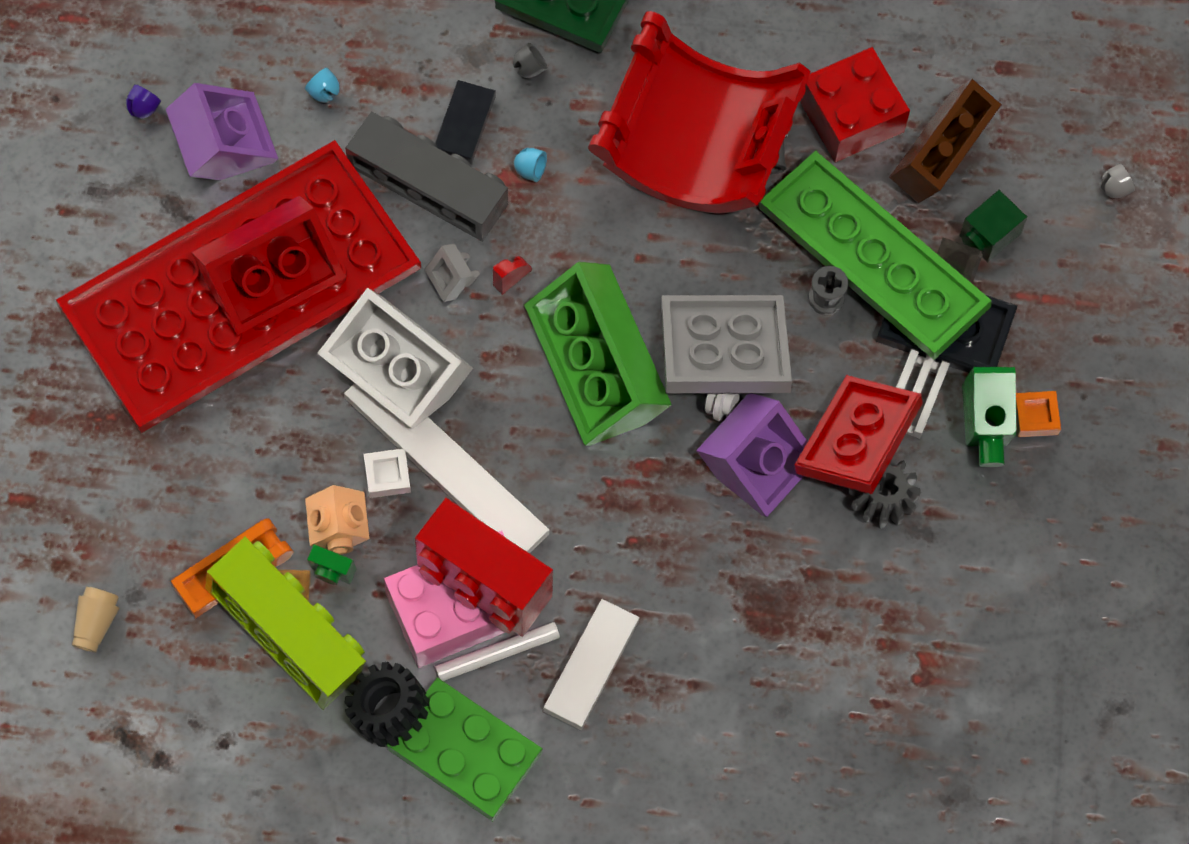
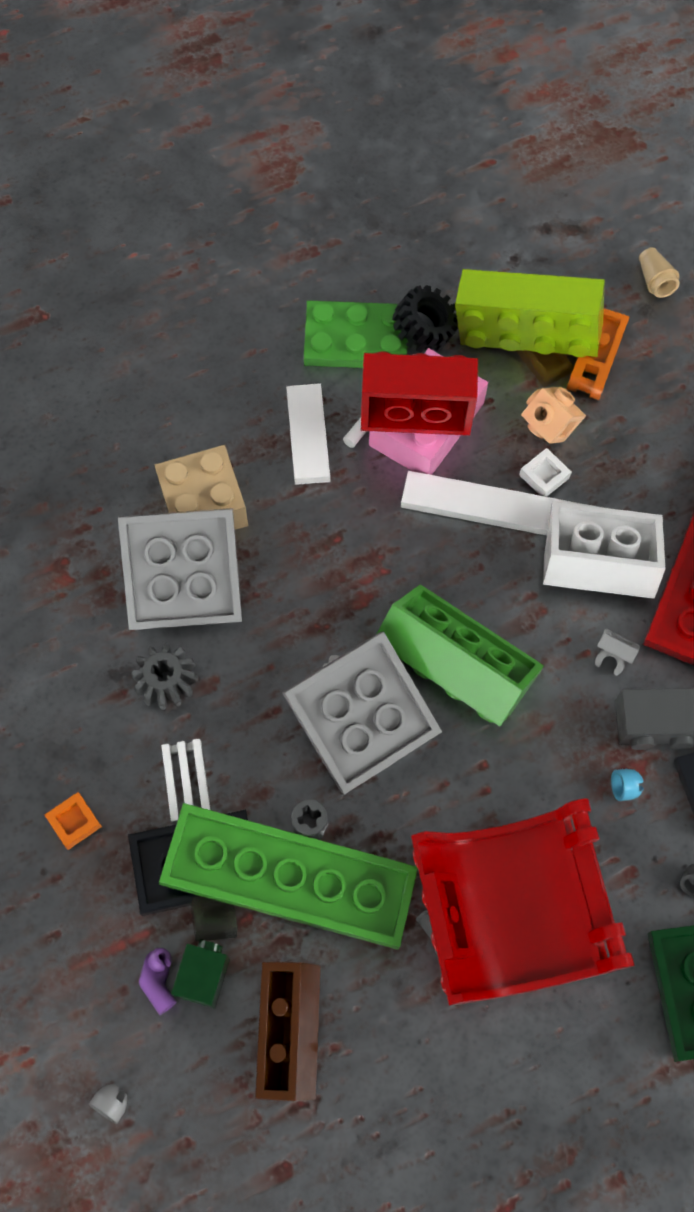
camera: 150 degrees right, 0 degrees up
green plate [307,544,357,585] -> none
red tile [493,256,532,295] -> none
medium lavender slope [696,393,808,517] -> none
red tile [794,375,923,494] -> none
red brick [800,47,910,163] -> none
green torso [962,367,1016,467] -> none
none -> light grey plate [118,508,242,630]
none -> medium lavender arm [139,948,177,1015]
none -> tan brick [154,445,248,530]

